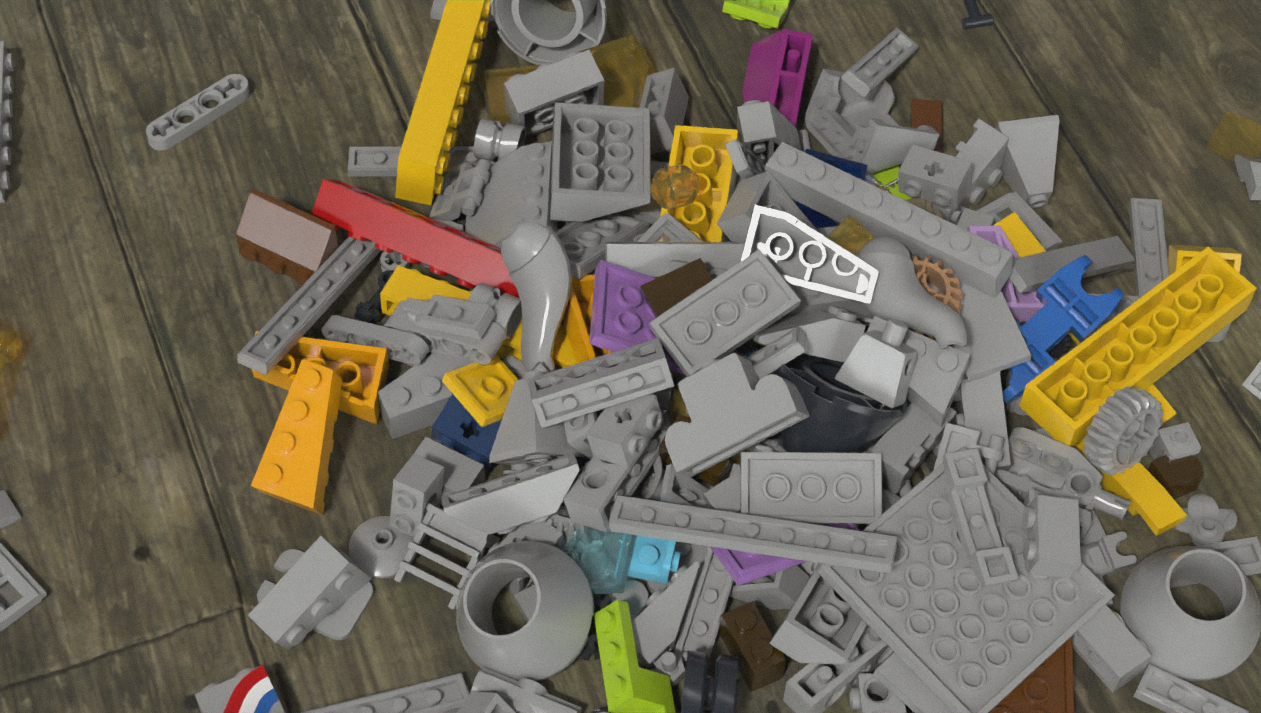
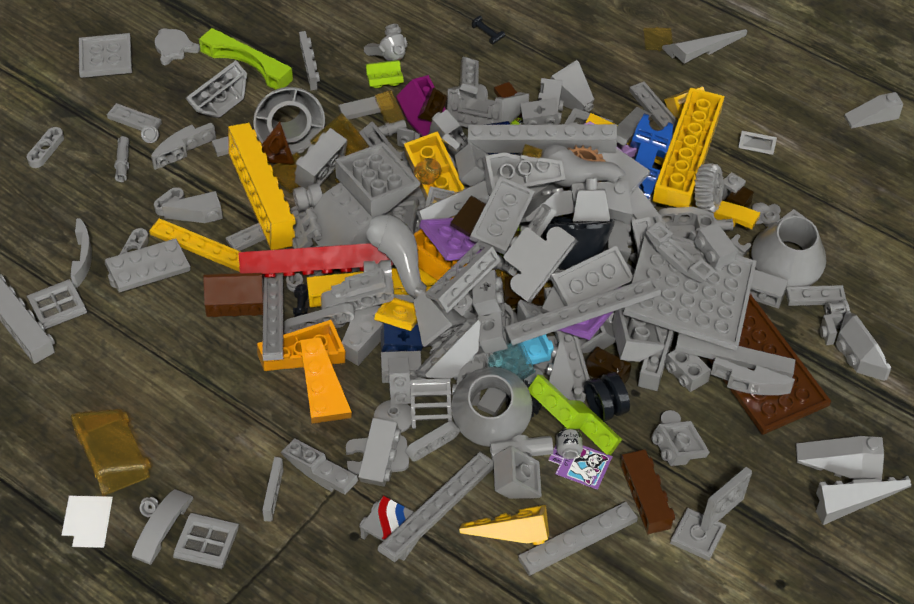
camera: 30 degrees left, 5 degrees down
none -> light grey piece [27,279,87,330]
none -> light grey slope [71,218,92,288]
none -> light grey plate [105,238,190,292]
none -> yellow tile [149,218,240,272]
none -> light grey beam [154,188,185,216]
none -> light grey slope [162,191,223,223]
none -> reddish brown slope [262,122,294,164]
none -> light grey tile [262,457,284,522]
none -> light grey slope [281,438,358,495]
none -> light grey tile [338,93,393,121]
none -> clear yellow tile [375,90,405,123]
none -> light grey pin [378,119,407,137]
none -> light grey bracket [397,127,420,147]
none -> light grey beam [406,421,460,461]
none -> dark brown slope [418,87,448,121]

